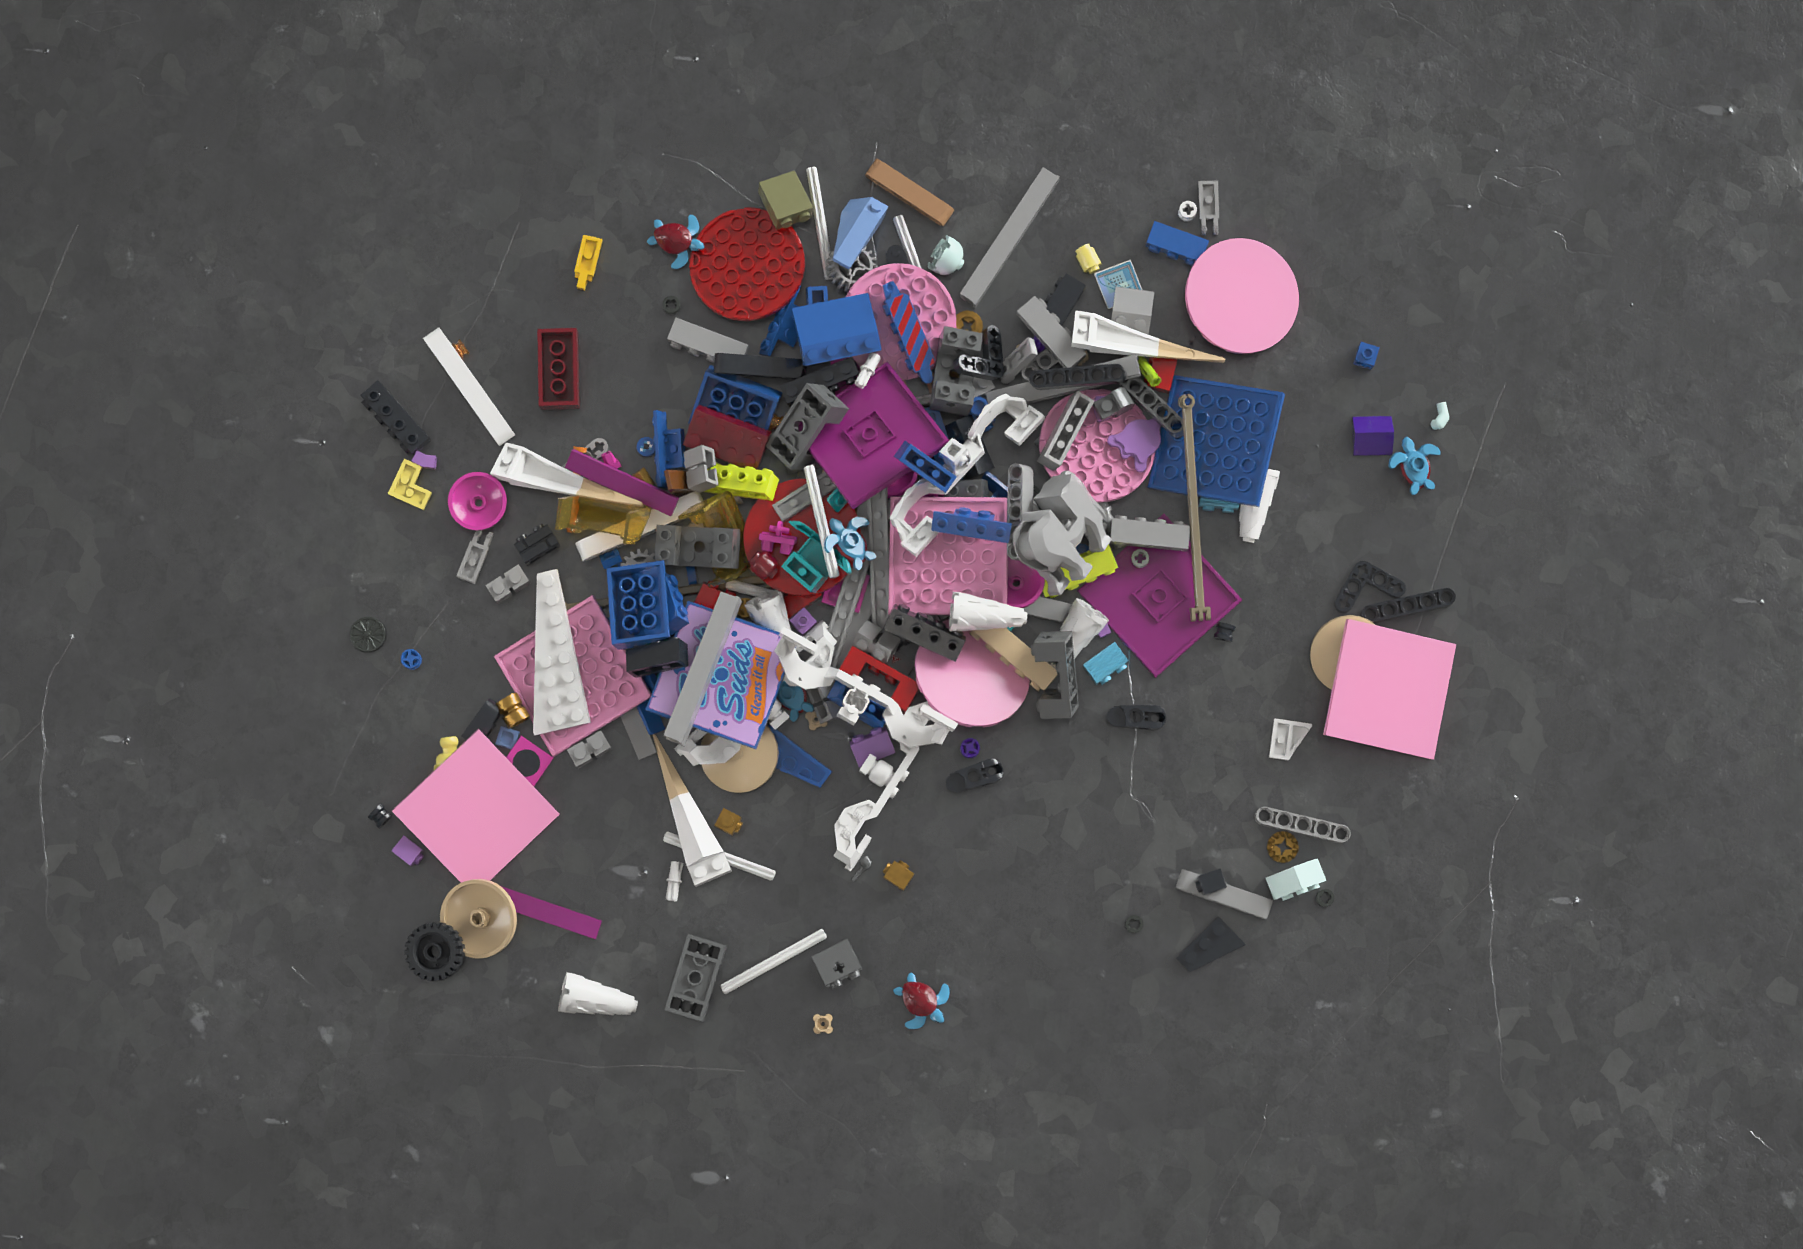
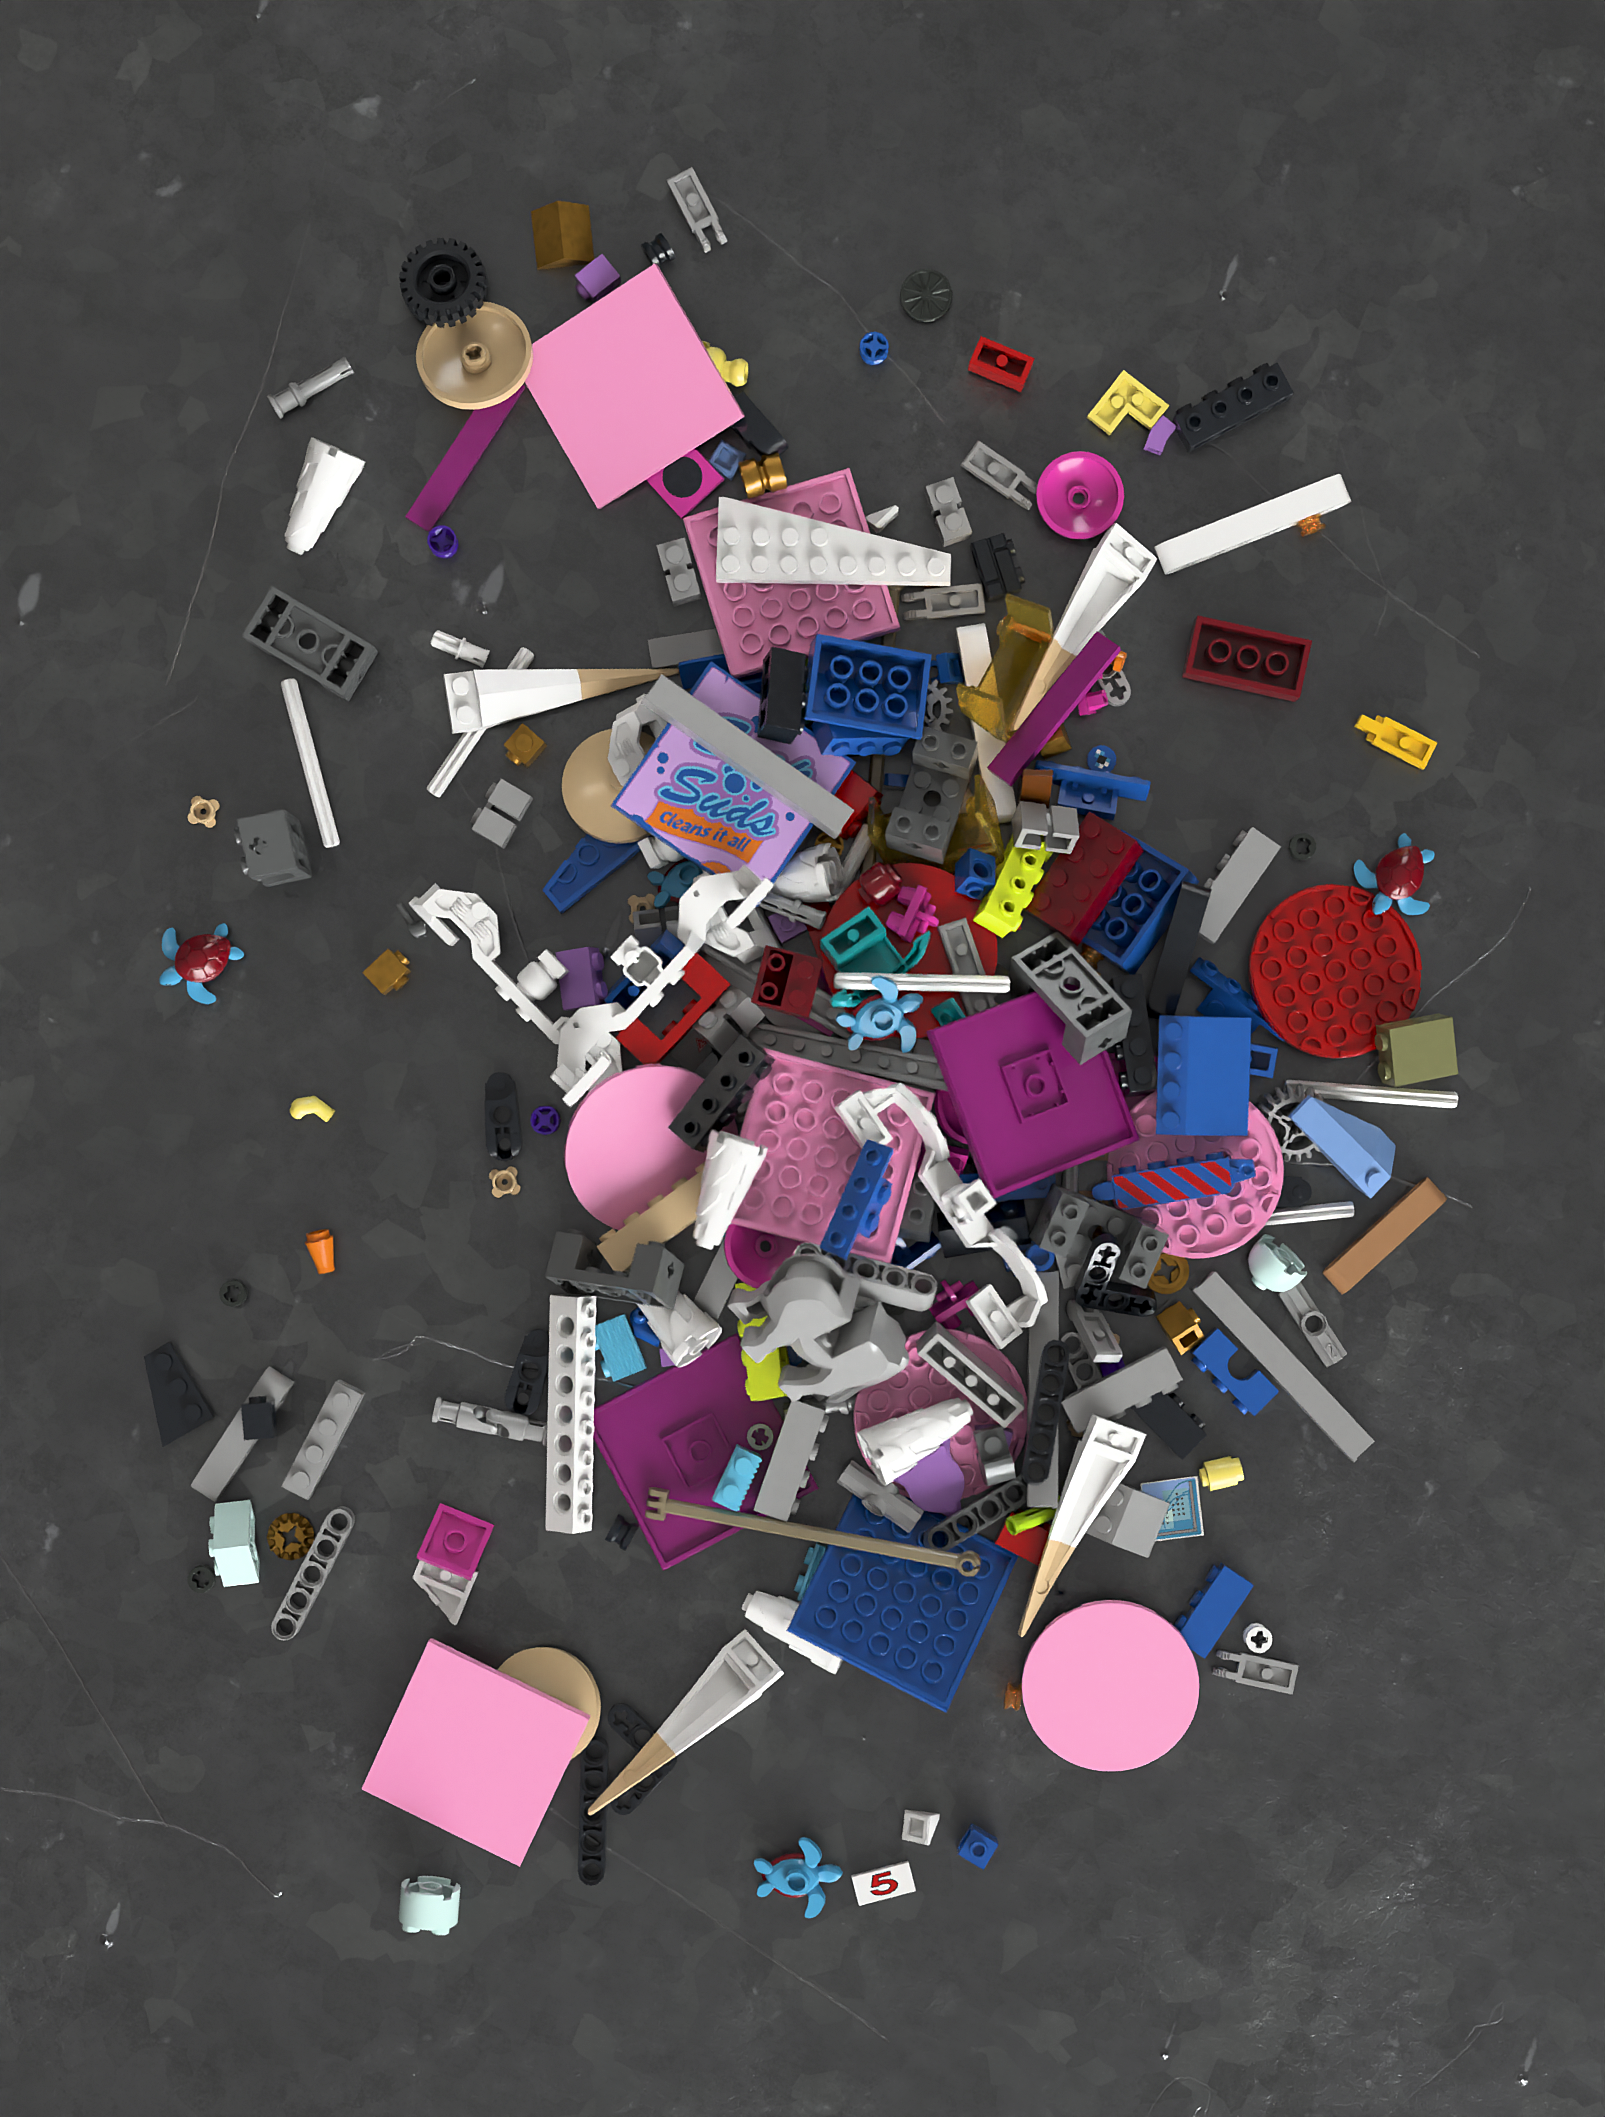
camera: 100 degrees right, 5 degrees up
white axle [855,352,881,389] -> none
blue brick [893,441,957,493] -> none
dark purple slope [1352,416,1394,456] -> none
light aqua arm [1431,402,1449,430] -> none
none -> light grey pin [267,356,354,419]
none -> light grey brick [281,1380,365,1500]
none -> light yellow arm [290,1096,335,1122]
none -> orange cone [305,1229,335,1274]
none -> light aqua brick [399,1876,460,1935]
none -> dark pink tile [416,1503,494,1581]
none -> dark purple wheel [427,525,459,559]
none -> light grey piece [432,1397,548,1446]
none -> light grey piece [470,779,533,849]
none -> tan plate [489,1166,521,1198]
none -> pearl gold slope [531,201,594,270]
none -> white brick [546,1294,597,1534]
none -> white plate [588,1629,784,1815]
none -> blue arm [629,1307,661,1347]
none -> light grey hinge [666,167,727,253]
none -> medium azure brick [712,1444,762,1511]
none -> light grey pin [738,892,827,930]
none -> dark red slope [751,945,823,1020]
none -> light grey piece [837,1460,924,1533]
none -> white tile [851,1861,916,1906]
none -> white cone [857,1397,974,1485]
none -> white slope [866,505,899,533]
none -> light grey hinge [901,583,985,620]
none -> white slope [902,1810,940,1845]
none -> dark pink hips [929,1279,979,1329]
none -> blue brick [955,848,995,900]
none -> red brick [968,336,1035,392]
none -> clear orange bush [1004,1683,1022,1711]
none -> pearl gold brick [1156,1301,1205,1355]
none -> blue arch [1190,1327,1279,1416]
none -> light grey piece [1277,1282,1347,1368]

